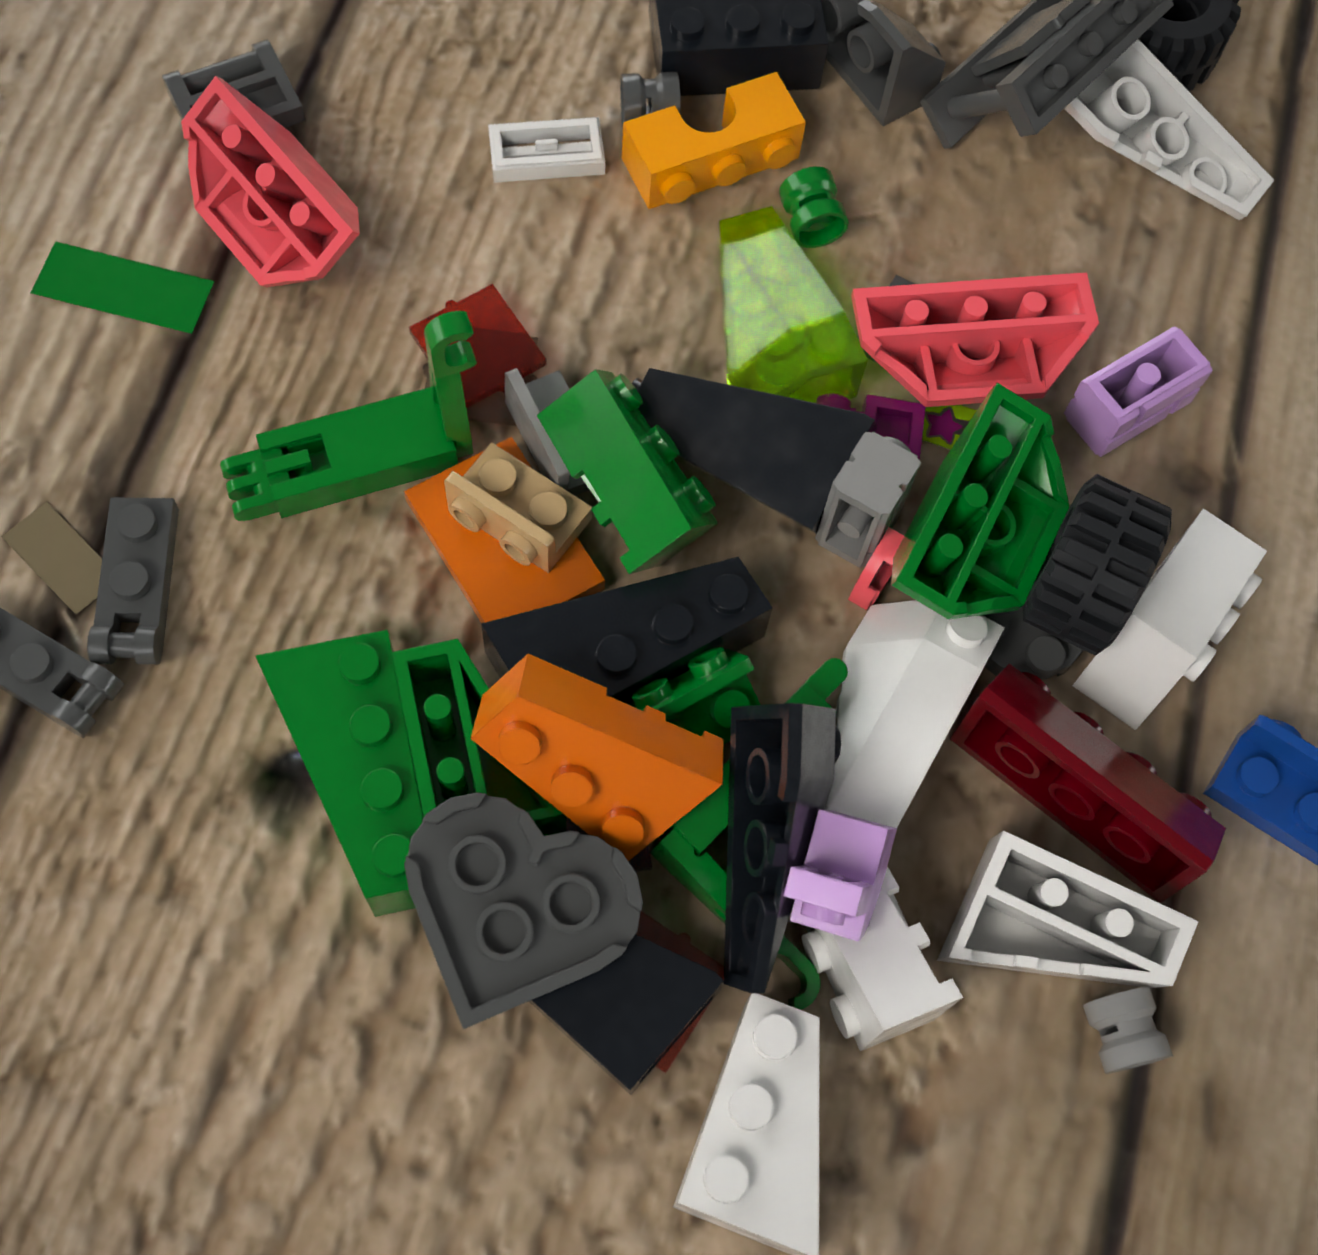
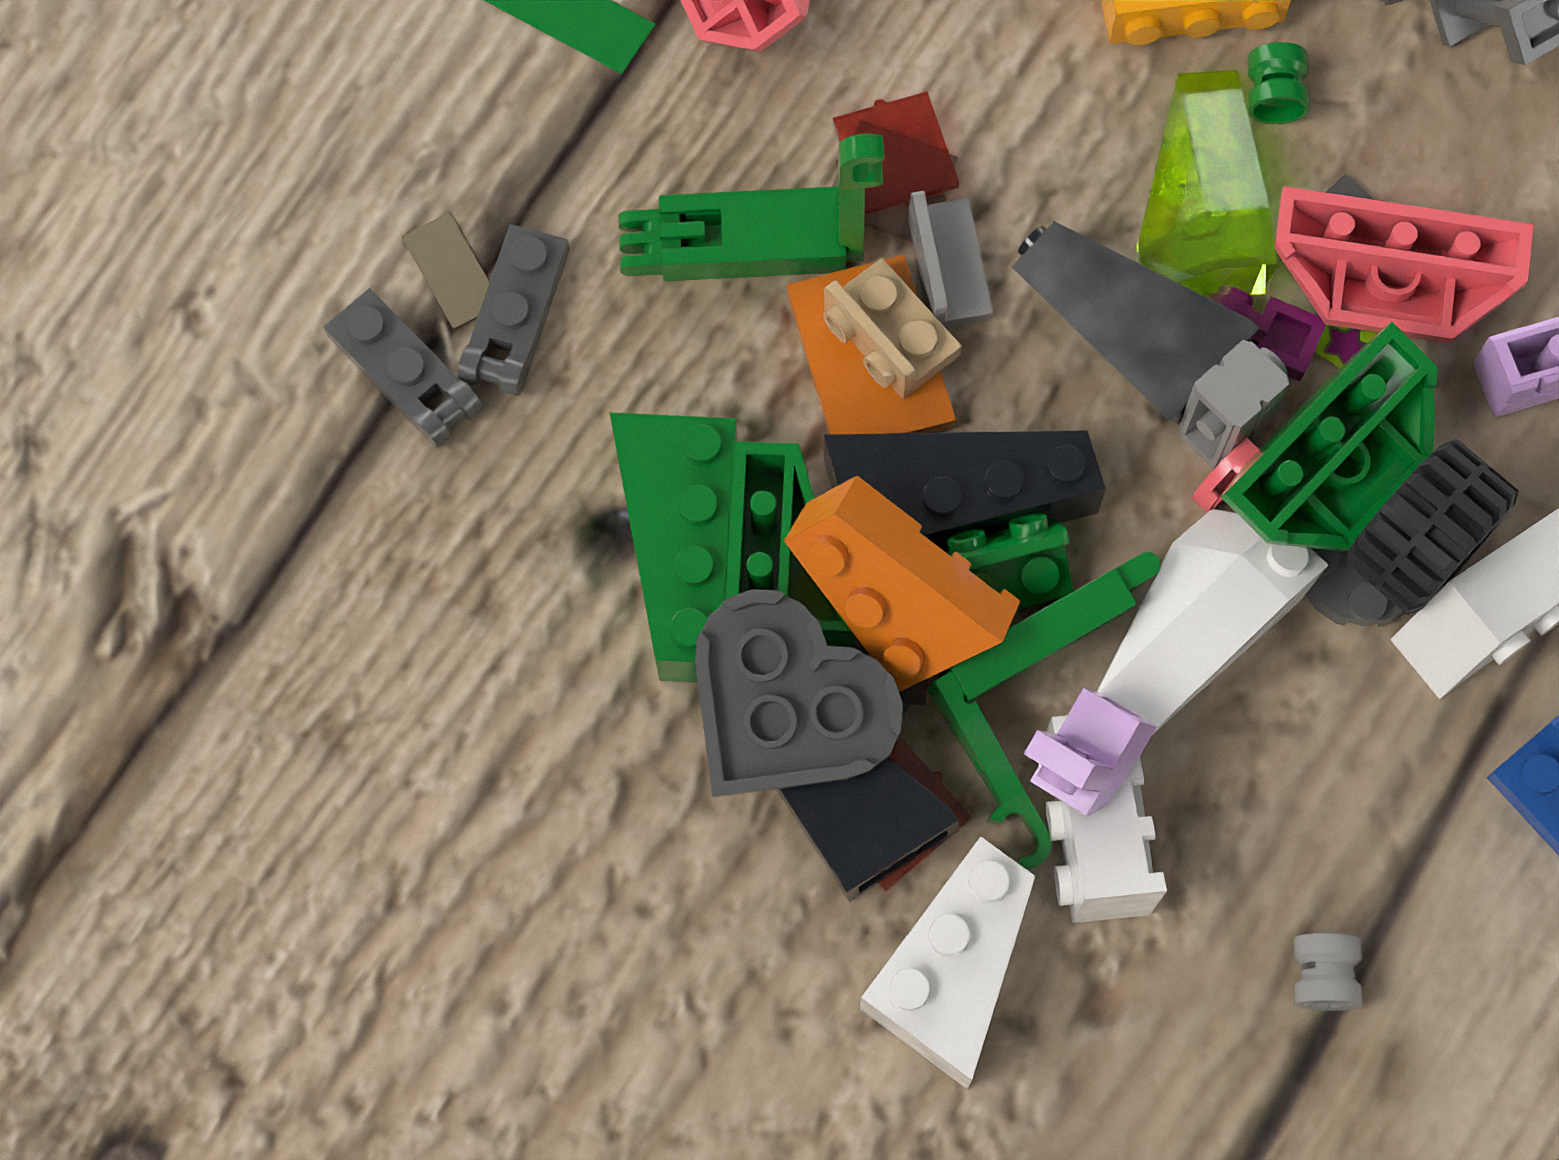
camera: 25 degrees right, 5 degrees up
green wedge [537,369,718,574] -> none
black wedge [724,703,841,994] -> none
white wedge [937,831,1199,988] -> none
dark red slope [950,663,1226,903] -> none

